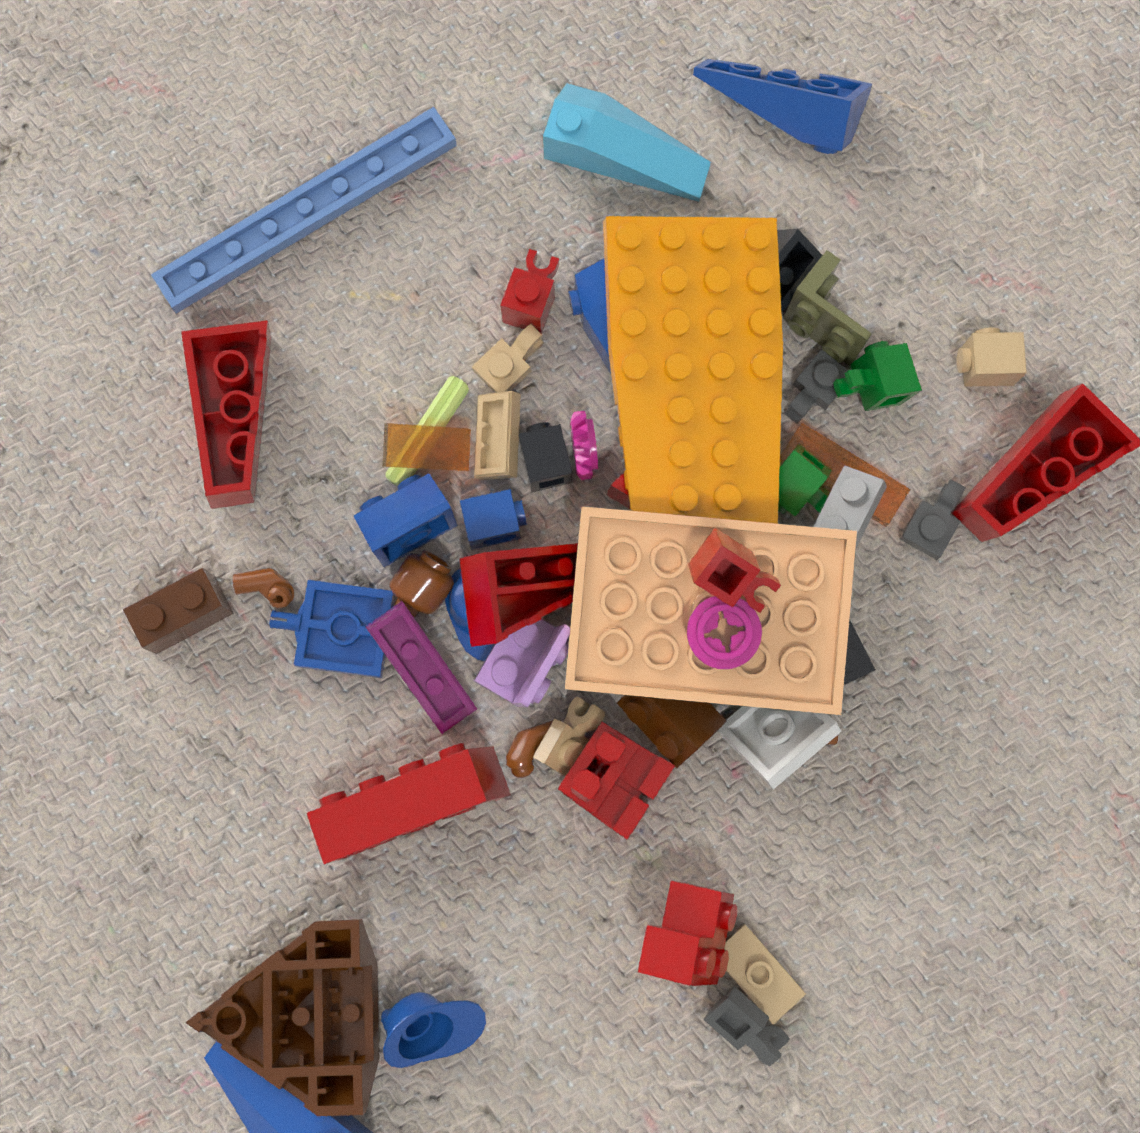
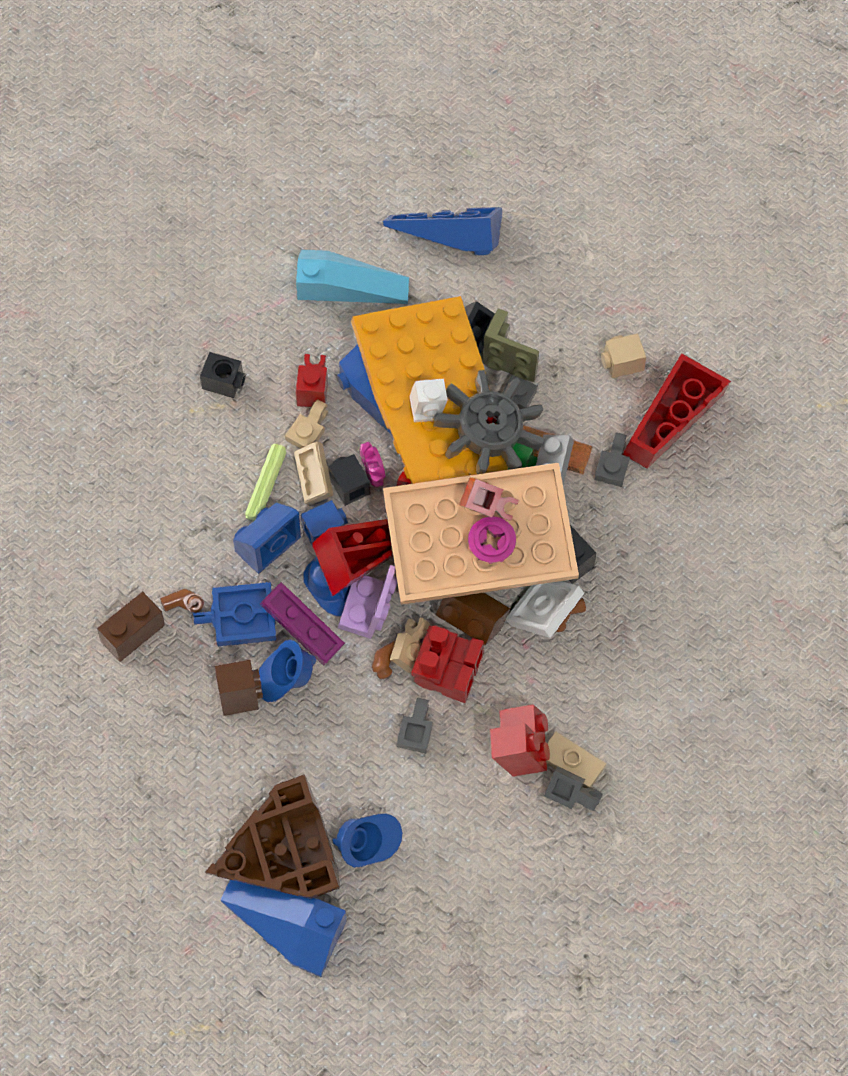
camera: 15 degrees left, 15 degrees down
medium blue plate [151,107,457,314] -> none
red wedge [181,320,271,509] -> none
red wedge [306,743,511,865] -> none
clear orange tile [382,423,471,471] -> none
dark orange head [389,550,454,617] -> none
green brick [833,341,922,411] -> none
none -> black brick [200,352,246,398]
none -> reddish brown brick [214,660,263,716]
none -> blue piece [259,640,317,702]
none -> dark grey plate [397,698,433,754]
none -> white brick [409,379,448,422]
none -> dark grey gear [434,370,544,474]

